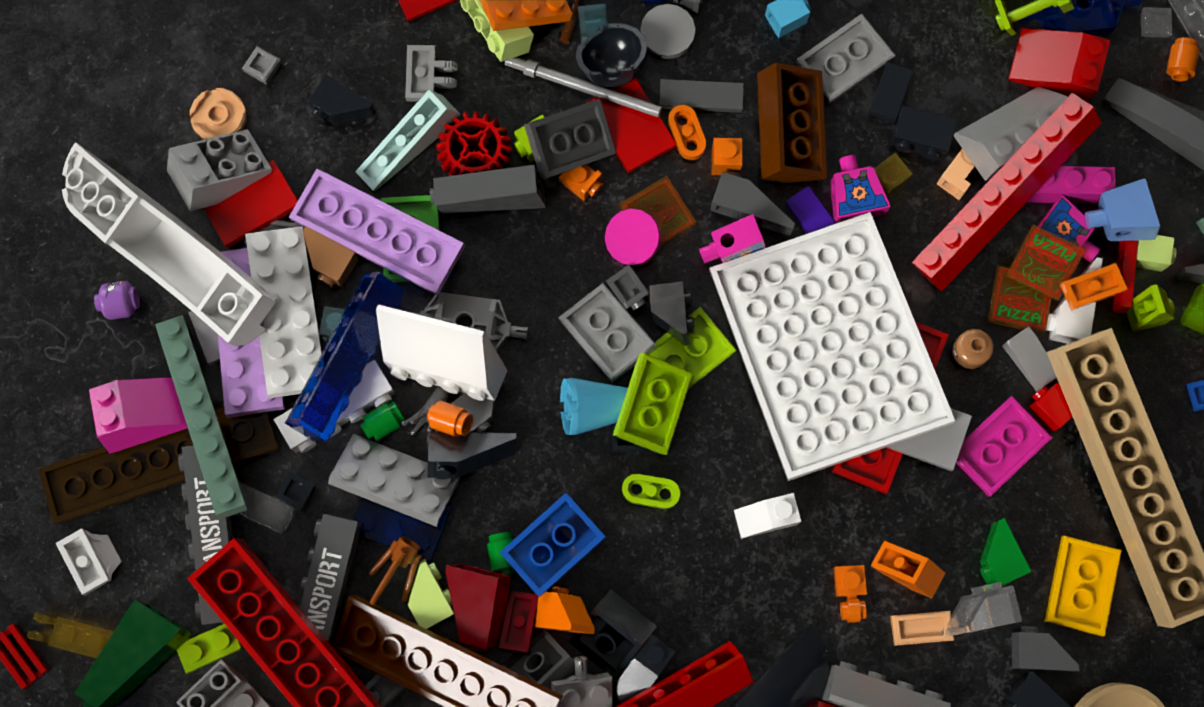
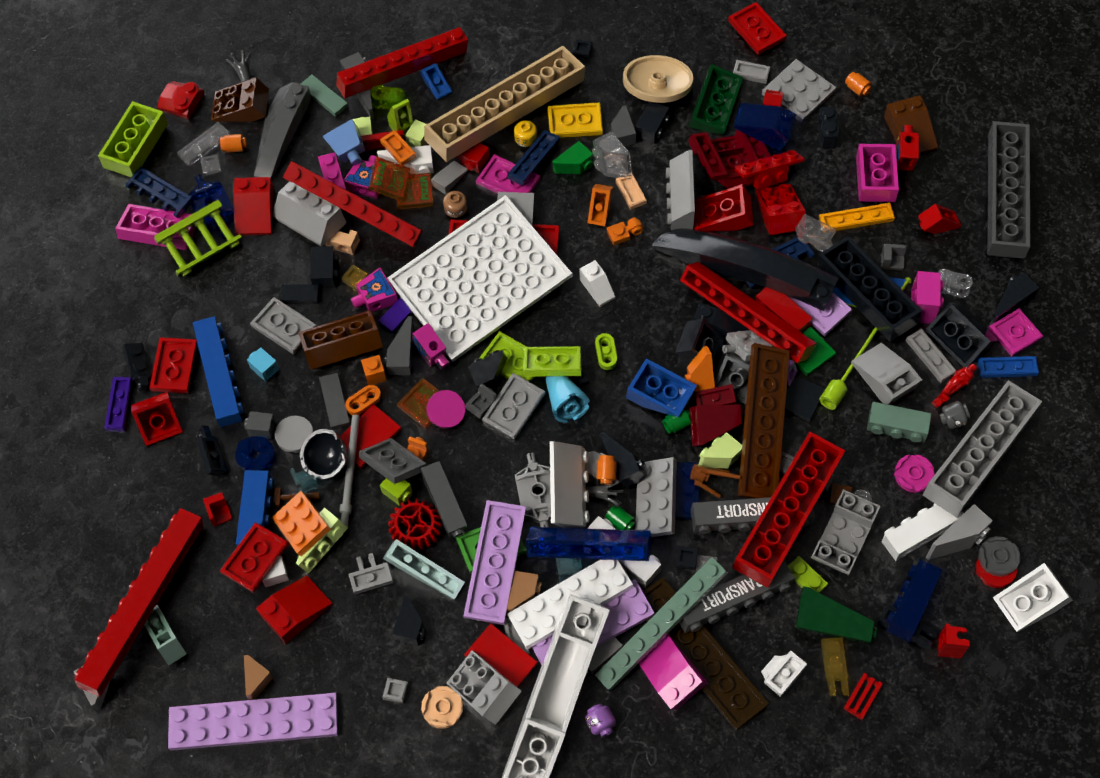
camera: 105 degrees left, 15 degrees down
none -> yellowish green brick [405,119,428,147]
none -> dark blue plate [508,130,560,186]
none -> yellow head [514,120,537,147]

